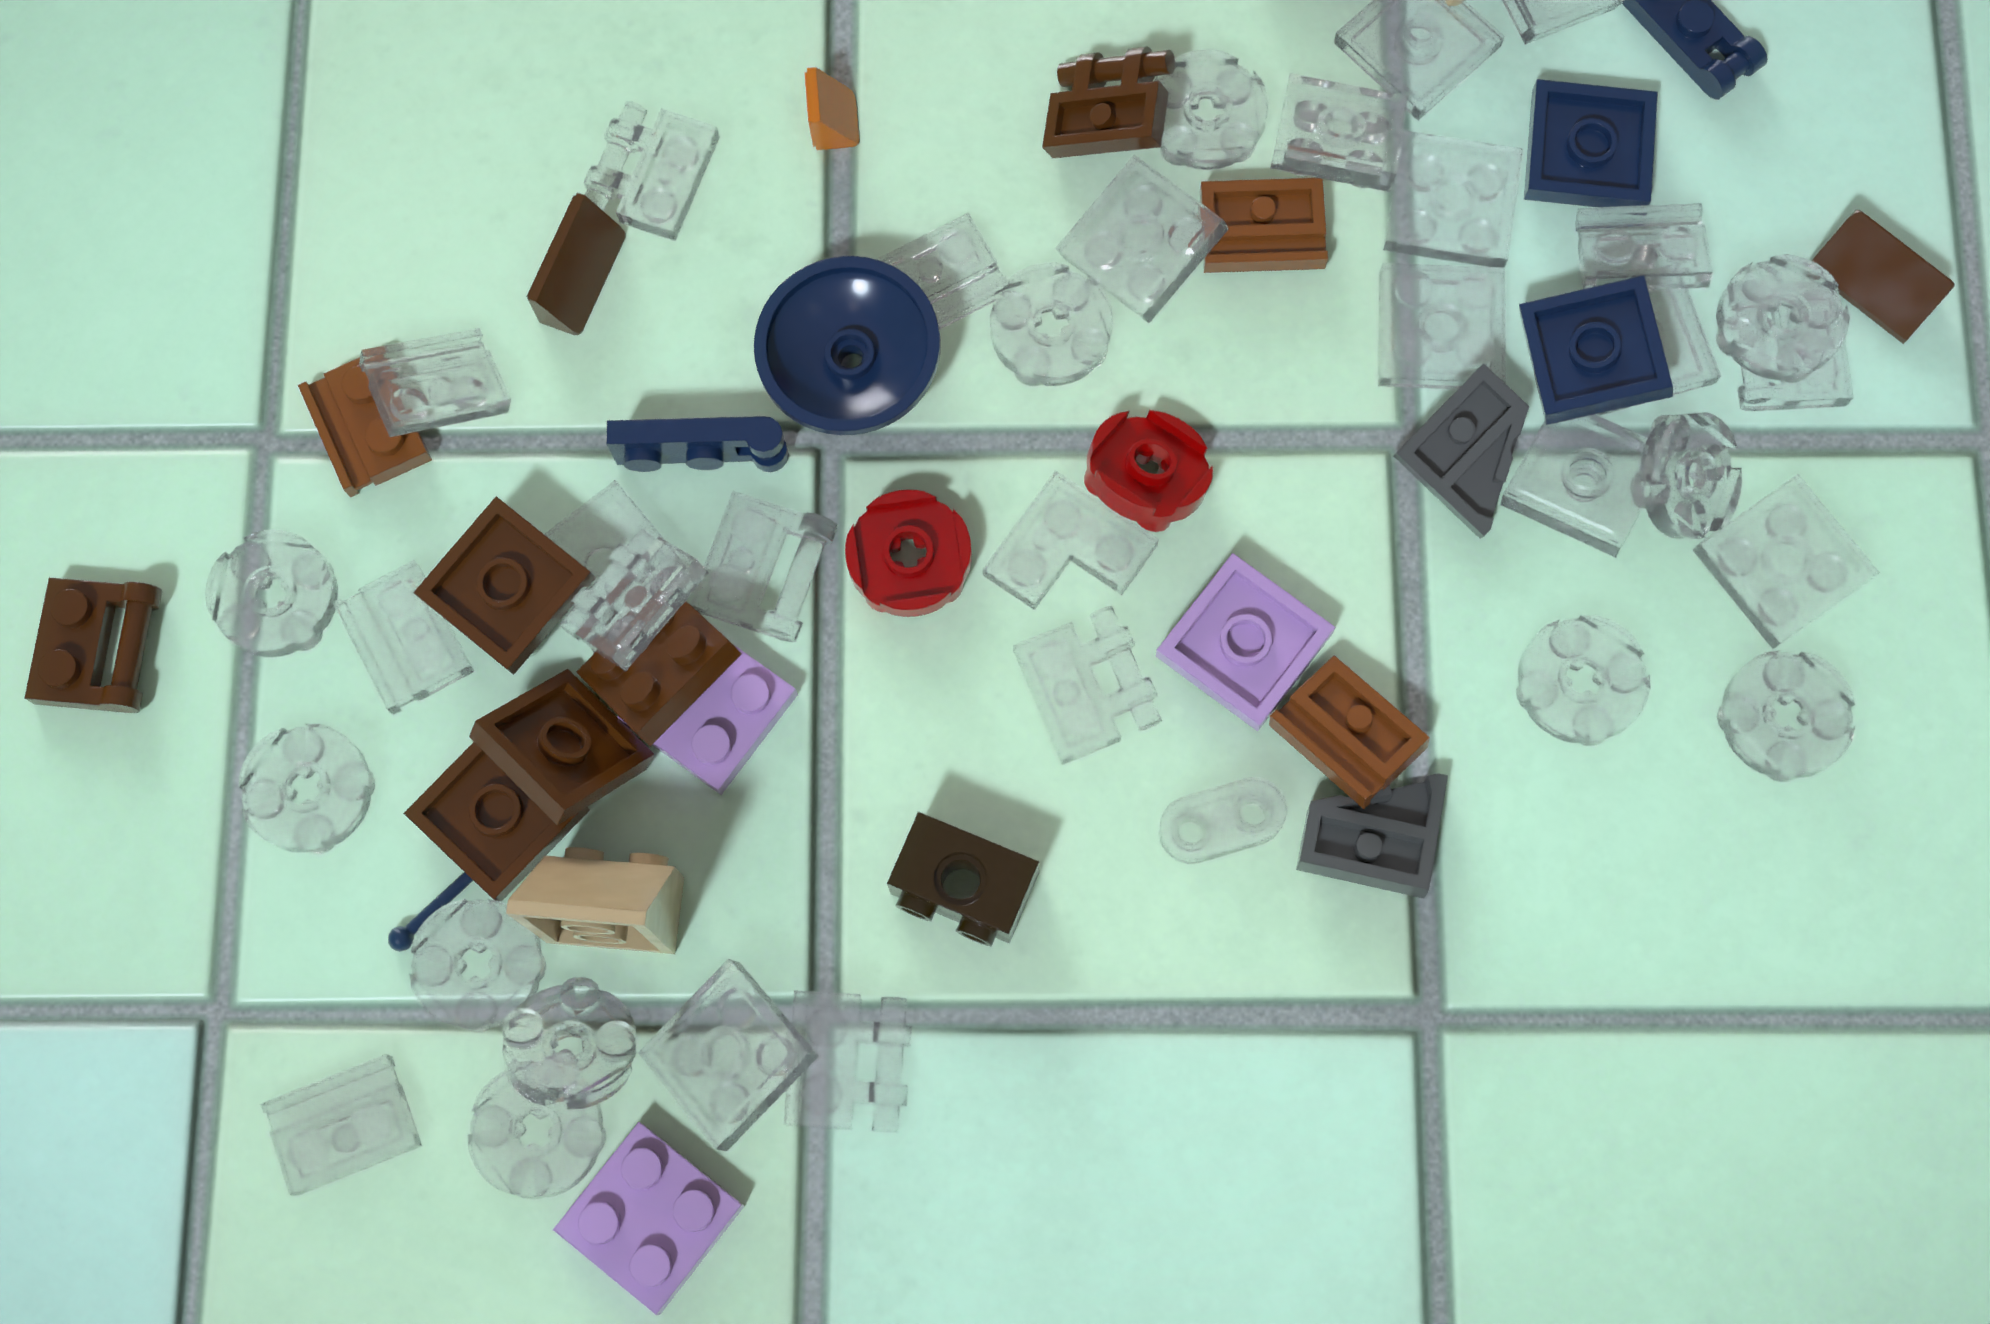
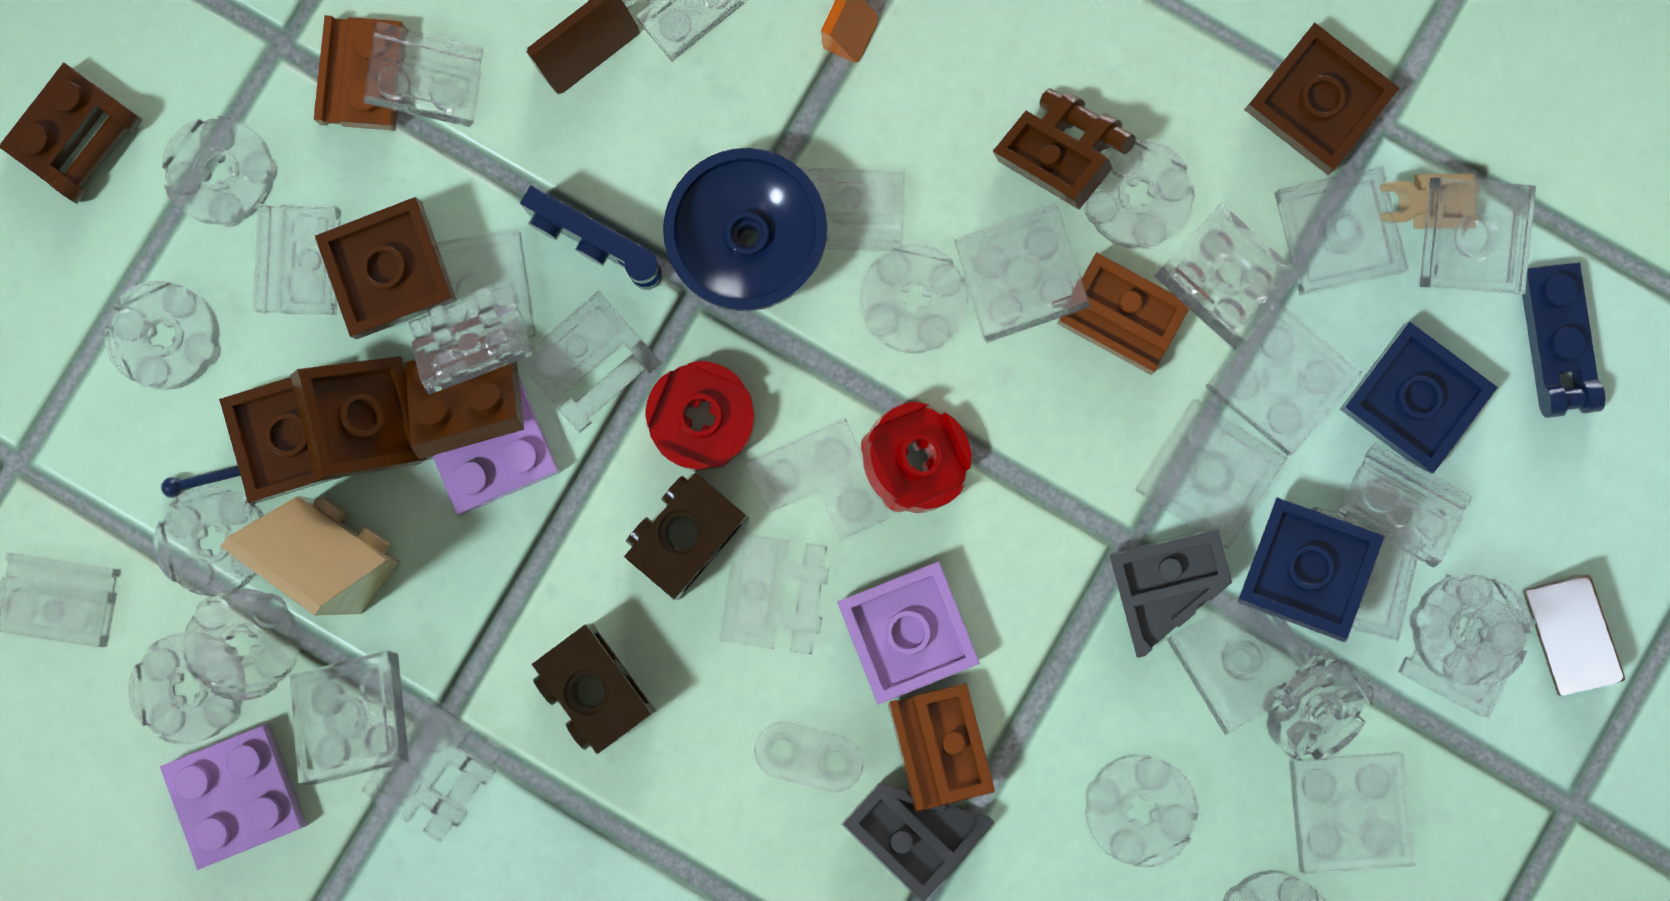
camera: 30 degrees right, 10 degrees up
none -> dark brown brick [624,473,749,600]

